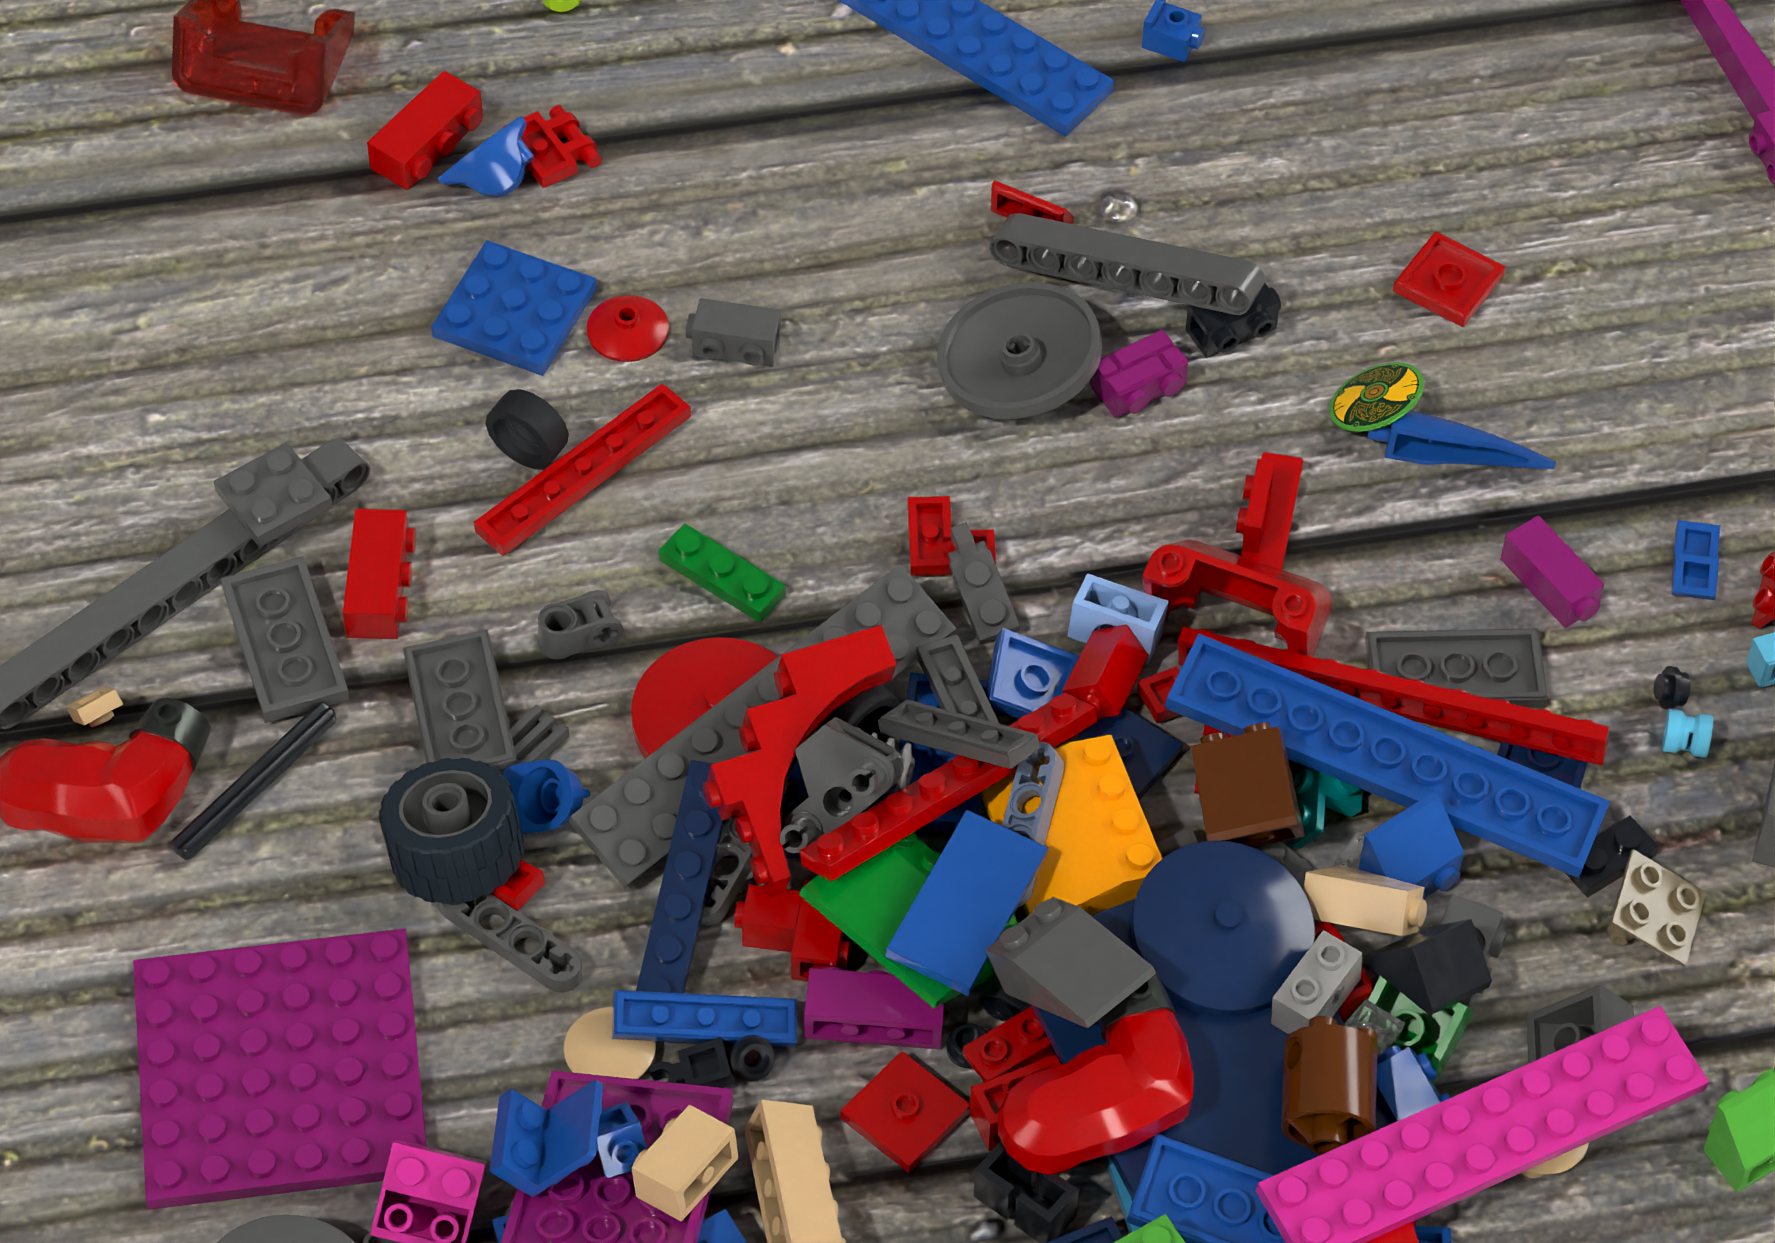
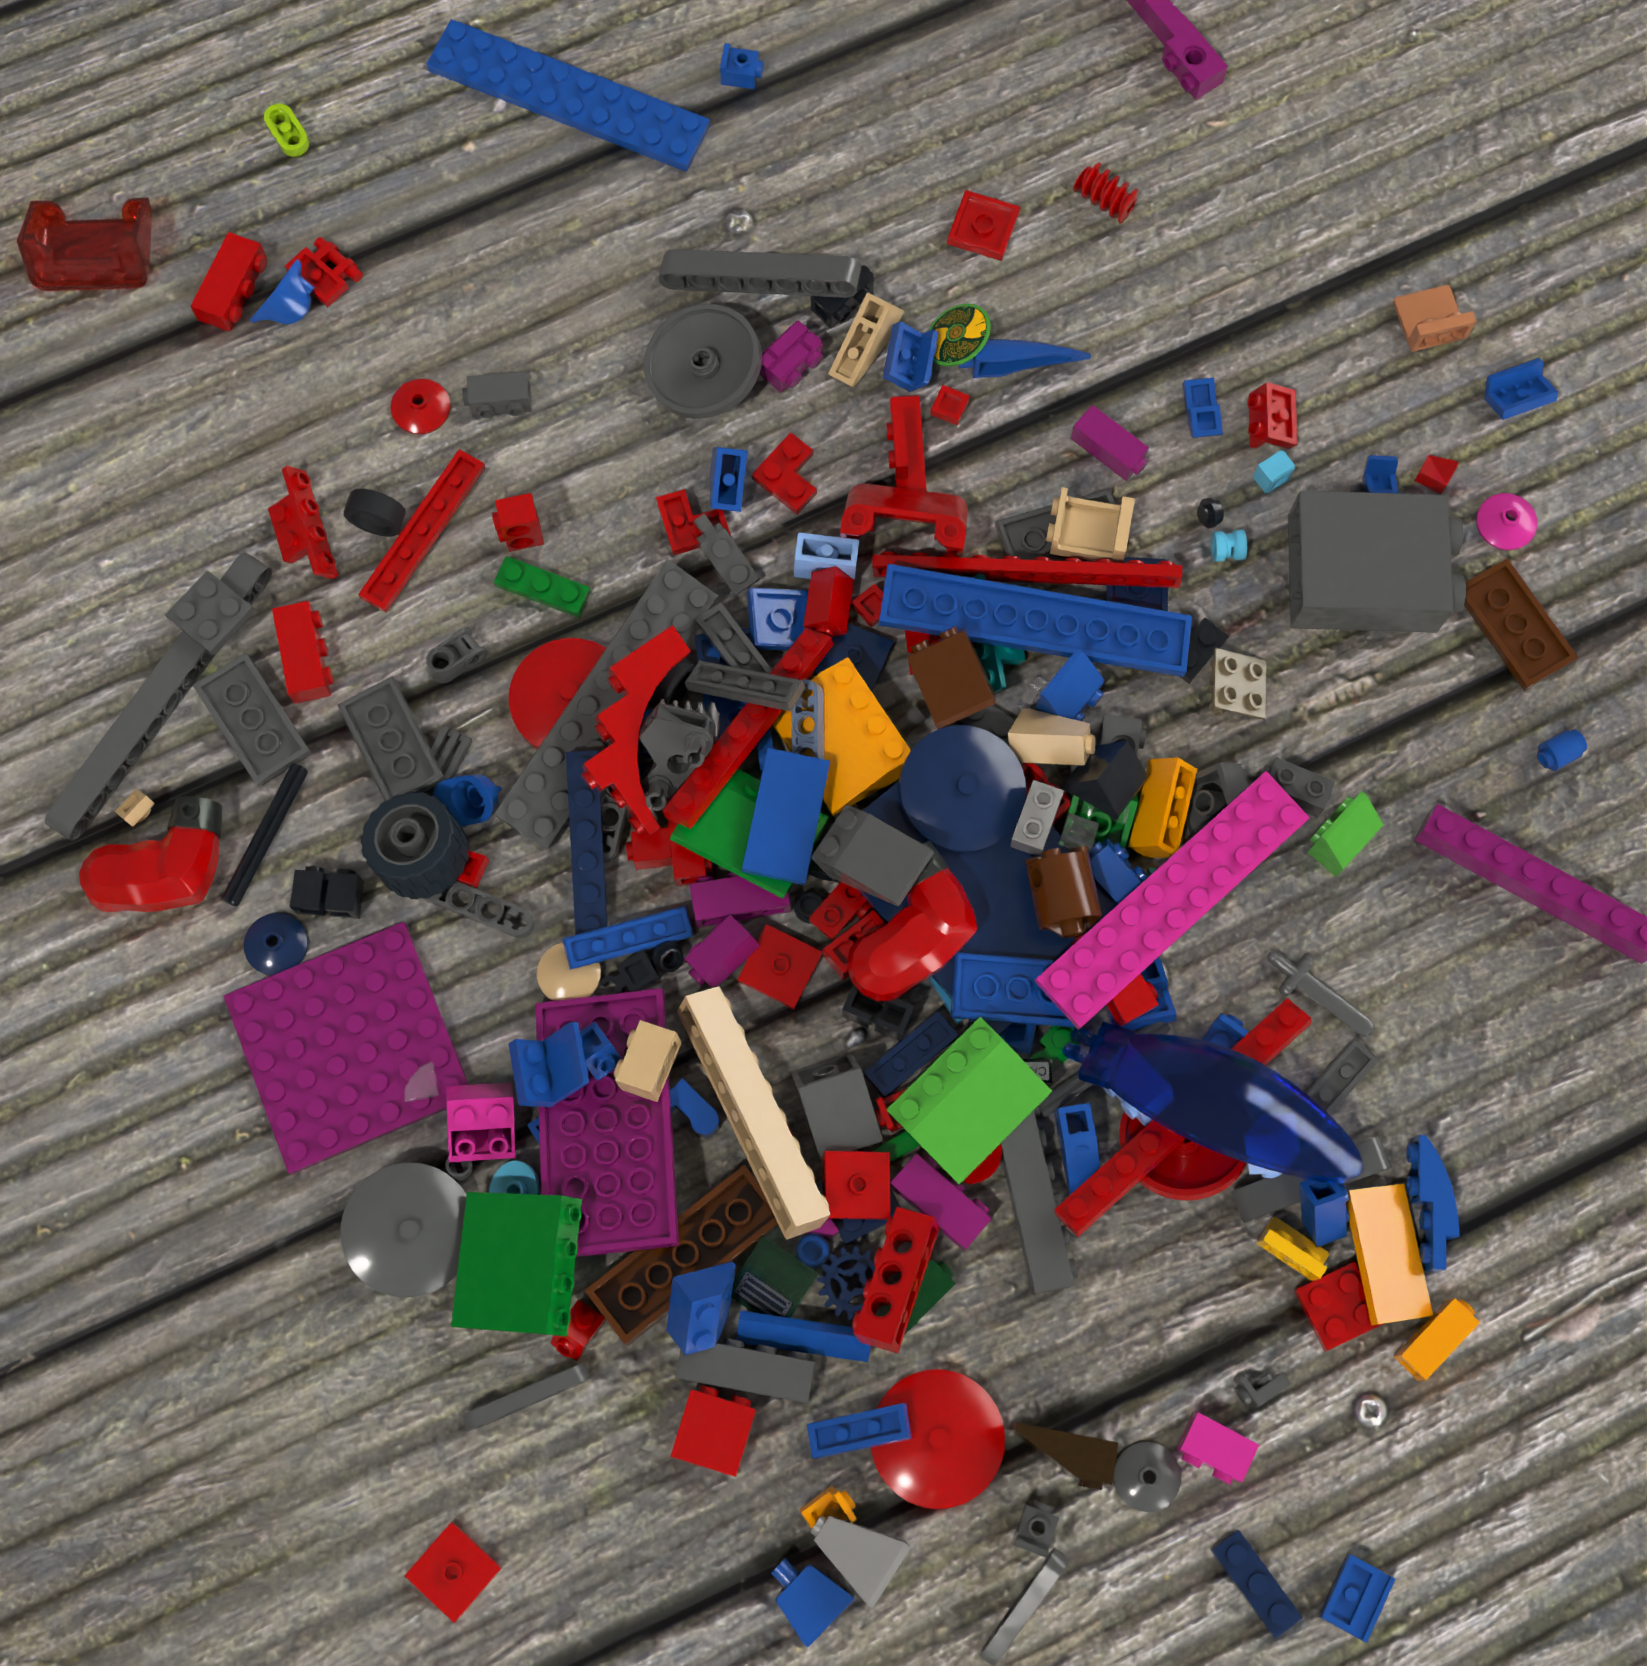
camera: 15 degrees left, 20 degrees up
blue plate [431,240,597,376] -> none
red slope [991,180,1074,224] -> none
none -> dark blue dish [244,913,308,976]
none -> red bracket [268,465,338,579]
none -> black piece [289,866,365,919]
none -> clear tile [404,1062,439,1102]
none -> red brick [492,493,545,552]
none -> magenta brick [684,915,759,988]
none -> blue slope [709,447,747,512]
none -> red plate [752,432,817,515]
none -> tan slope [828,292,904,387]
none -> blue bracket [882,321,938,392]
none -> red plate [930,385,970,426]
none -> tan panel [1046,487,1135,563]
none -> red piece [1073,162,1139,224]
none -> light orange brick [1128,757,1197,858]
none -> dark grey brick [1260,757,1335,818]

